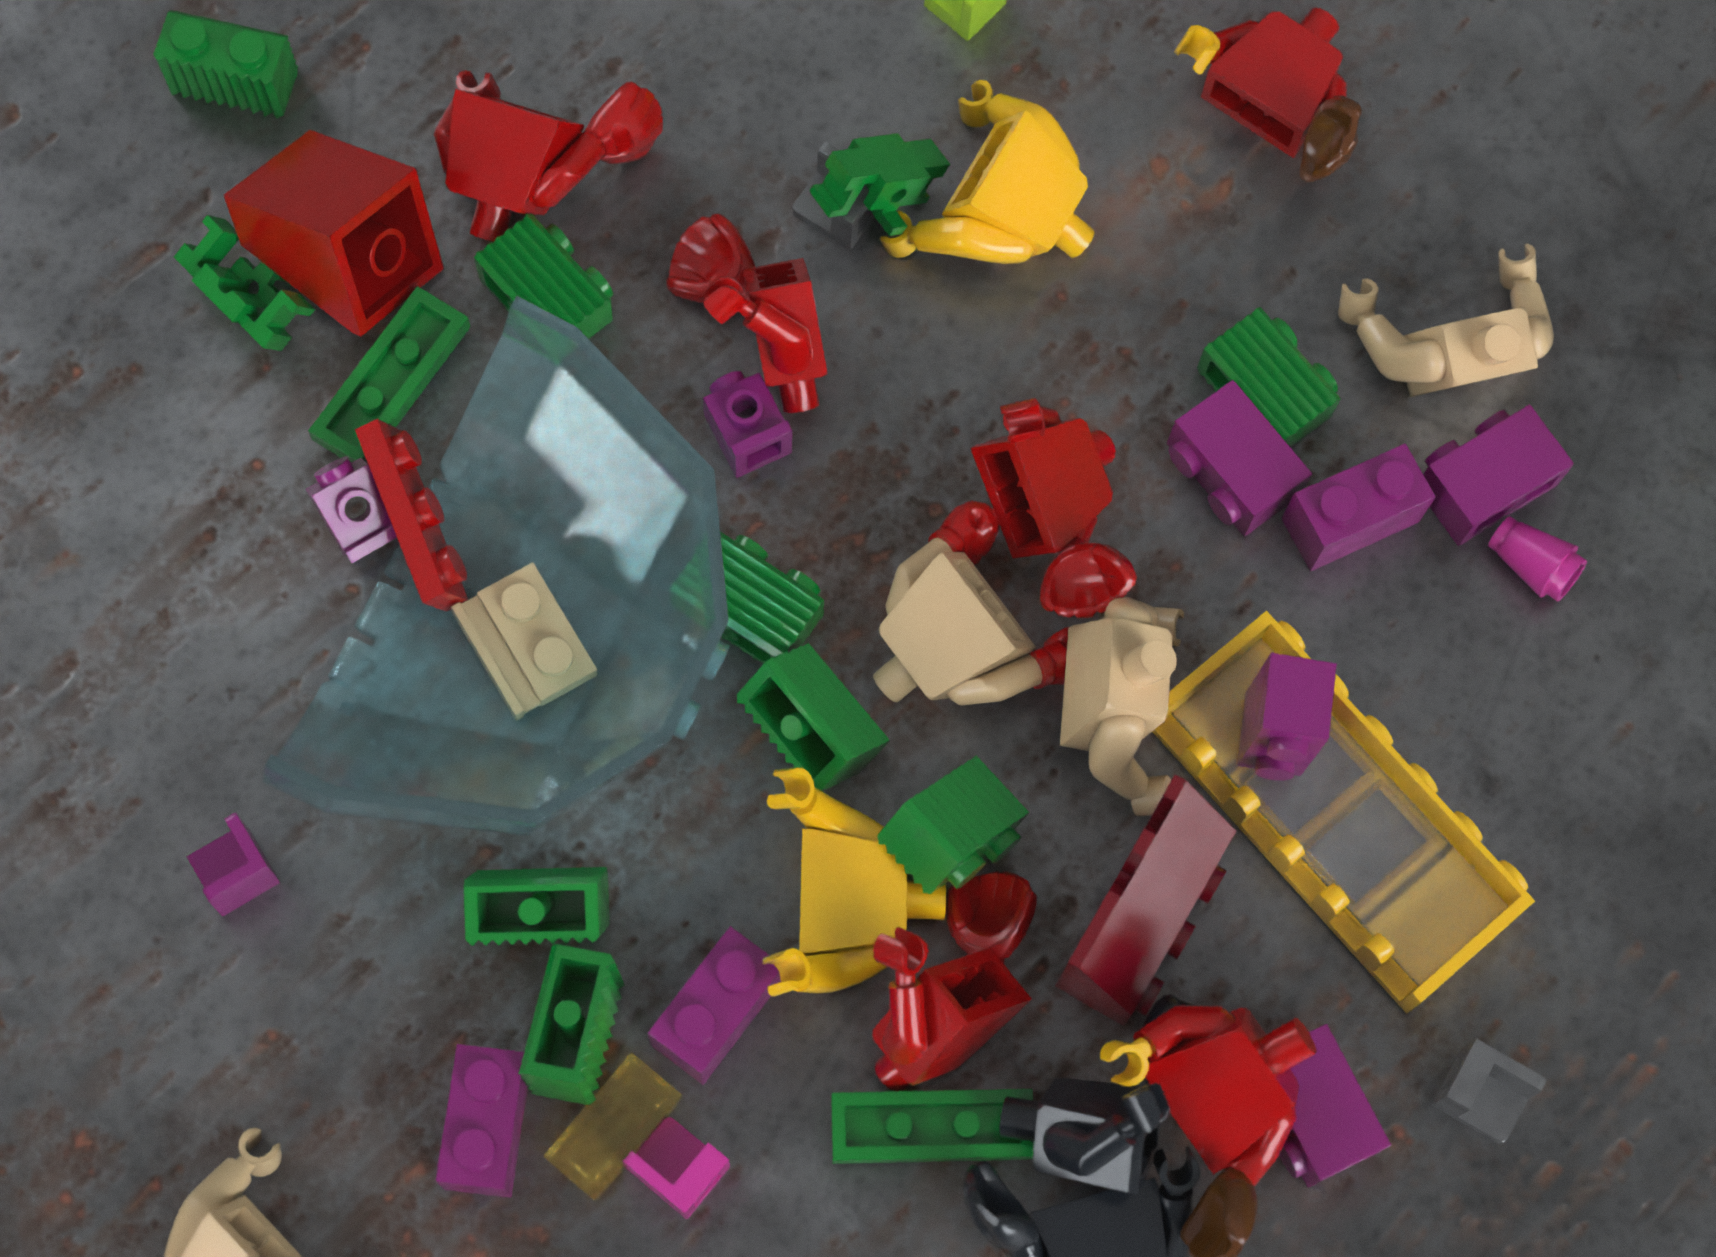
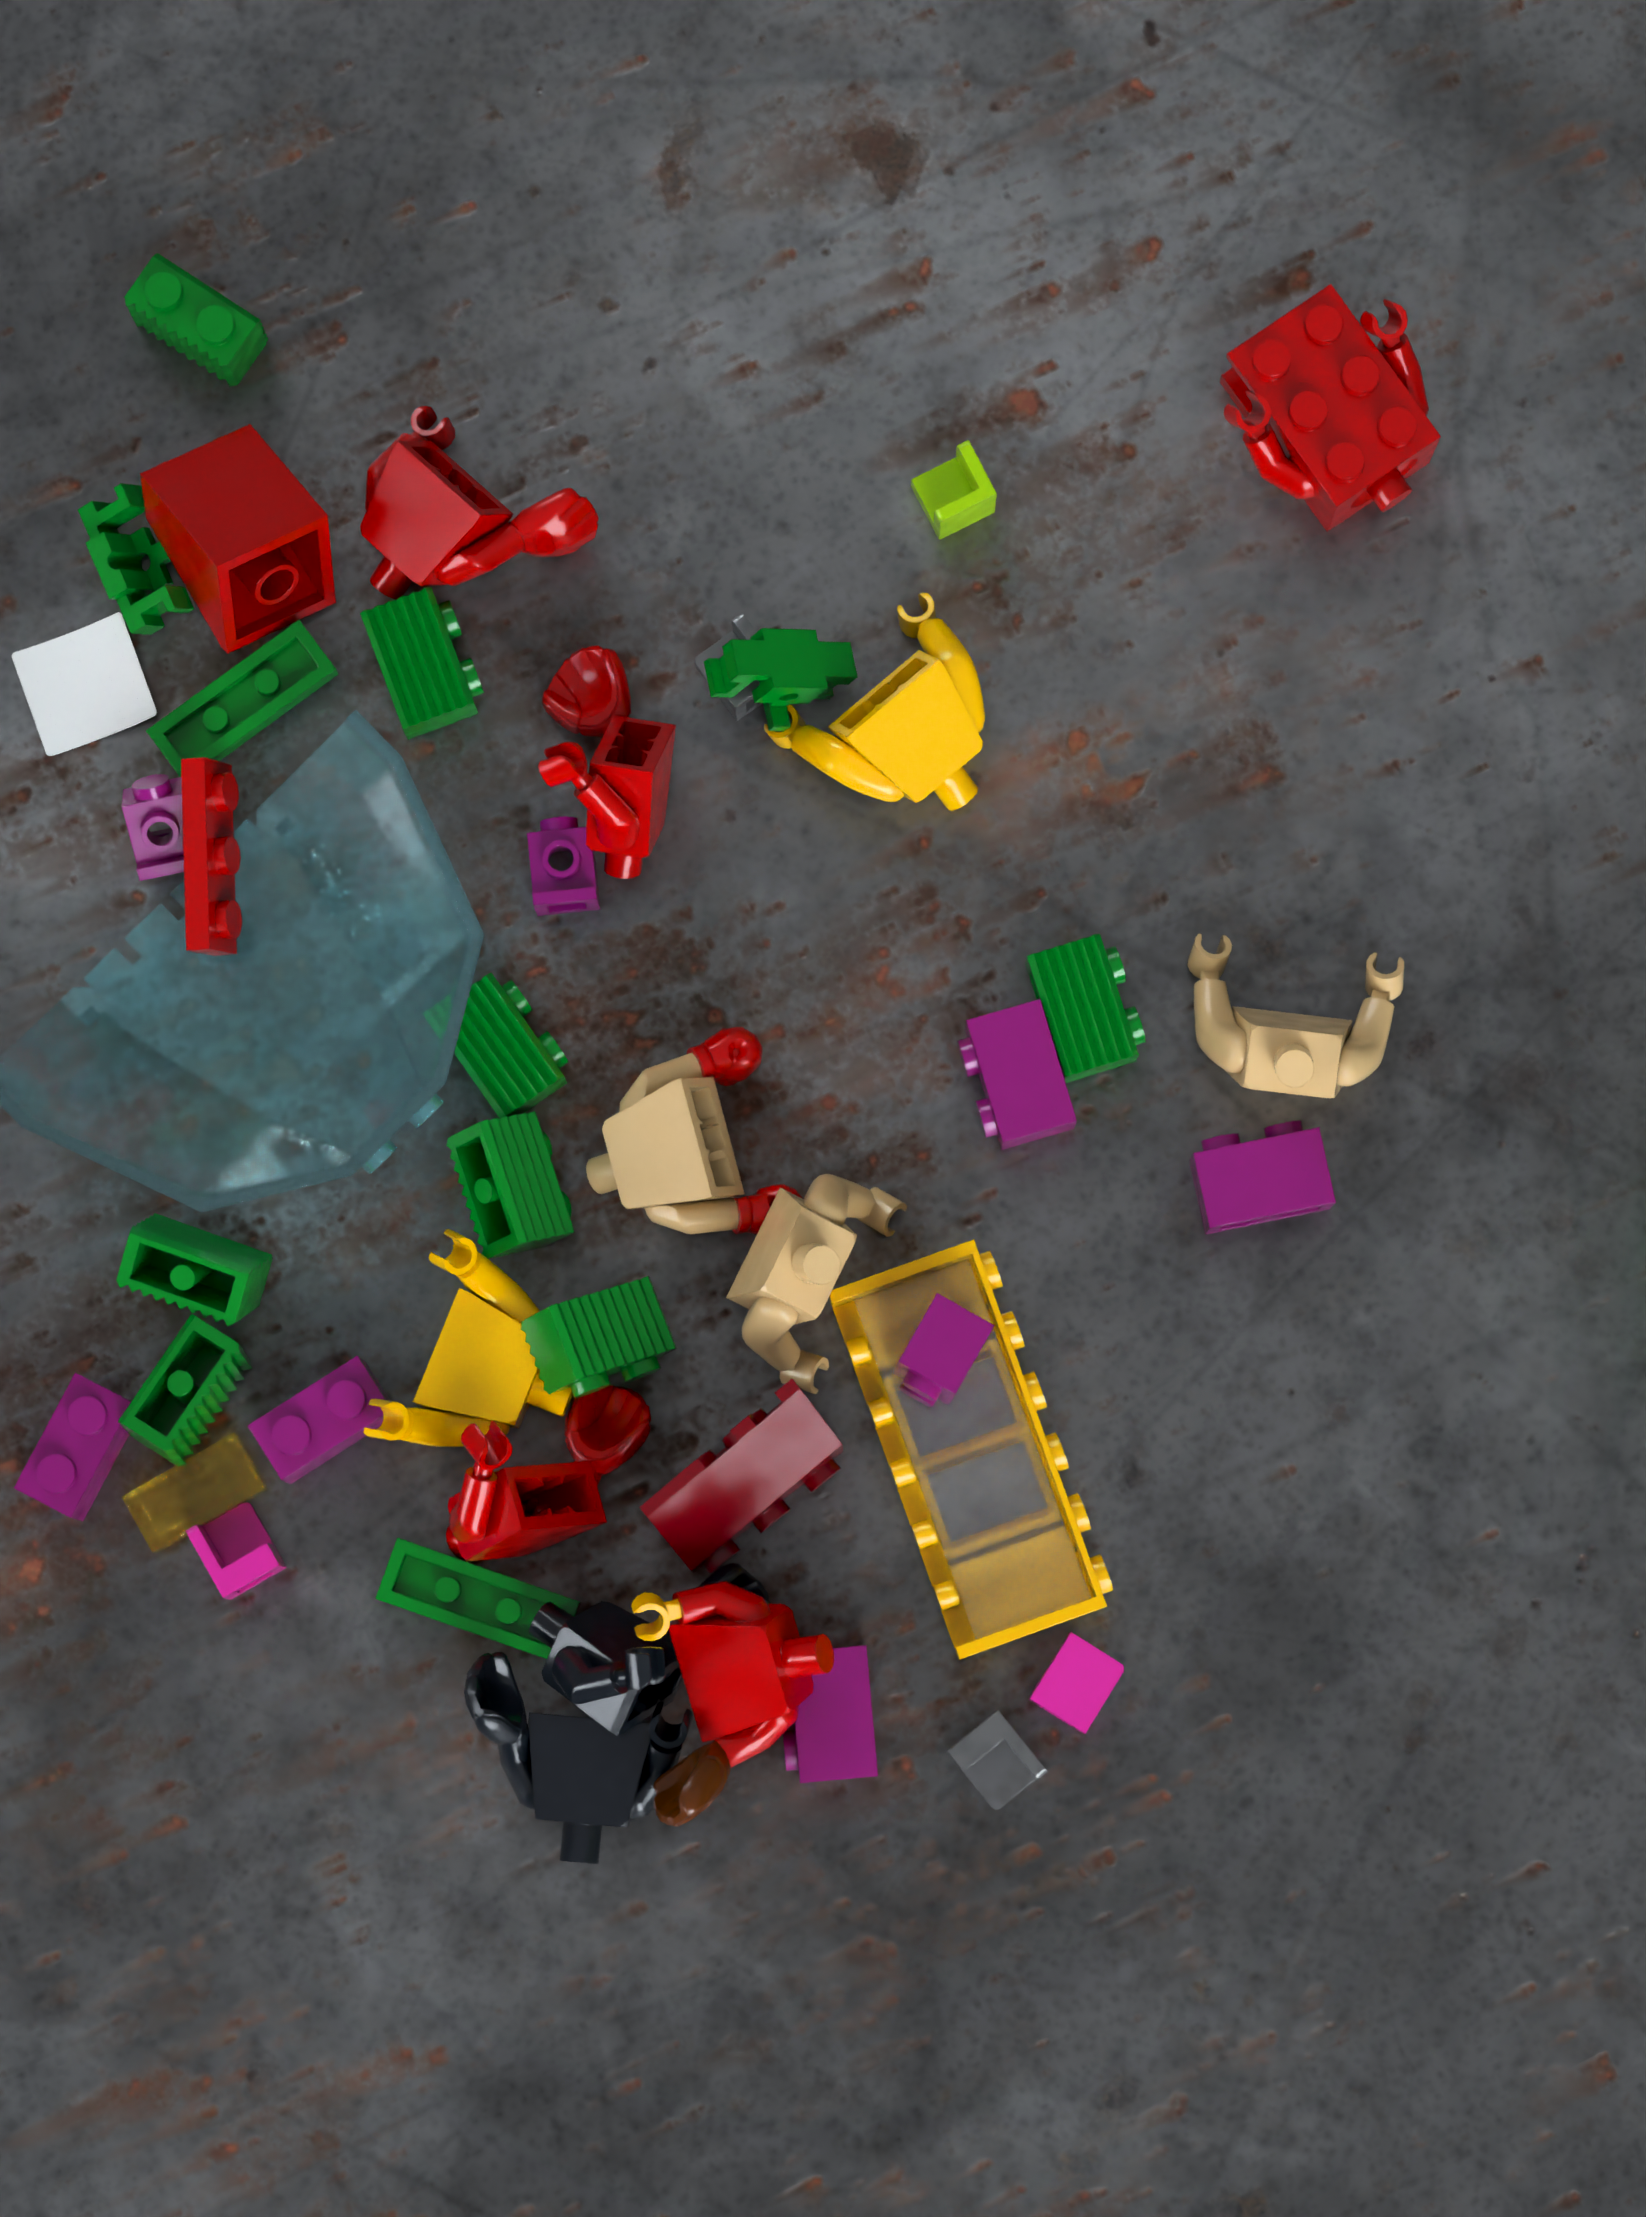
camera: 30 degrees right, 10 degrees up
tan plate [451,562,597,721] -> none
red torso [970,398,1137,619] -> none
red torso [1174,8,1362,182] -> none
magenta brick [1281,443,1436,572] -> none
dark pink cone [1488,516,1587,602] -> none
none -> white sticker [12,612,157,756]
none -> dark pink panel [1028,1632,1124,1734]

